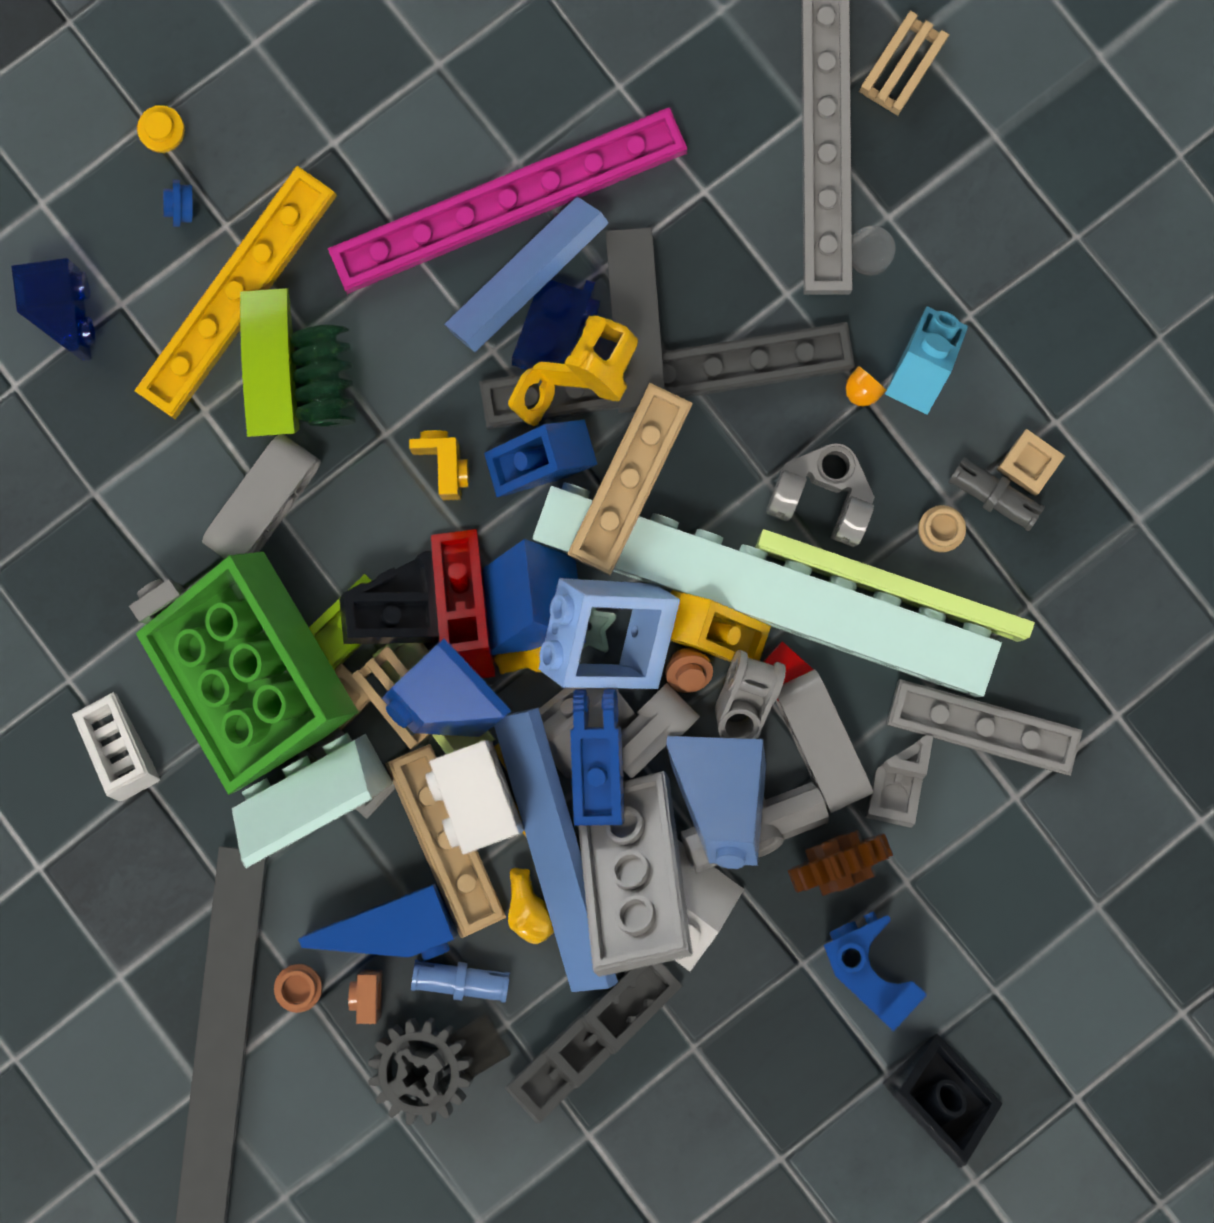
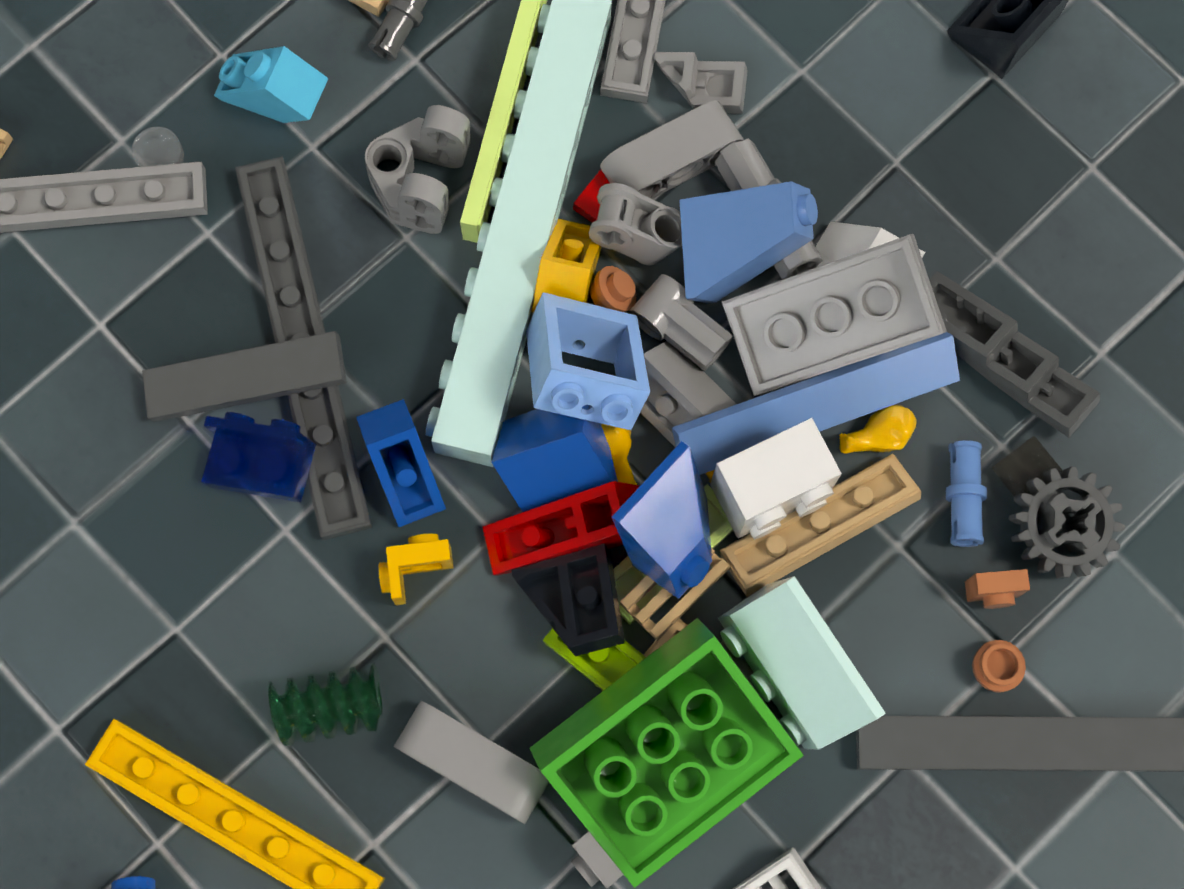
camera: 100 degrees left, 10 degrees down
lime slope [240,288,300,437] -> none
blue slope [298,883,458,961] -> none
dark pink tile [328,107,688,294] -> none
medium blue tile [445,196,608,352] -> none
yellow piece [508,315,638,426] -> none
tan tile [567,383,693,576] -> none
blue hinge [570,689,625,826] -> none
reddish brown gear [787,830,893,896] -> none
blue tile [824,911,927,1031] -> none
light orange hinge [846,366,886,406] -> none
tan plate [918,505,966,553] -> none

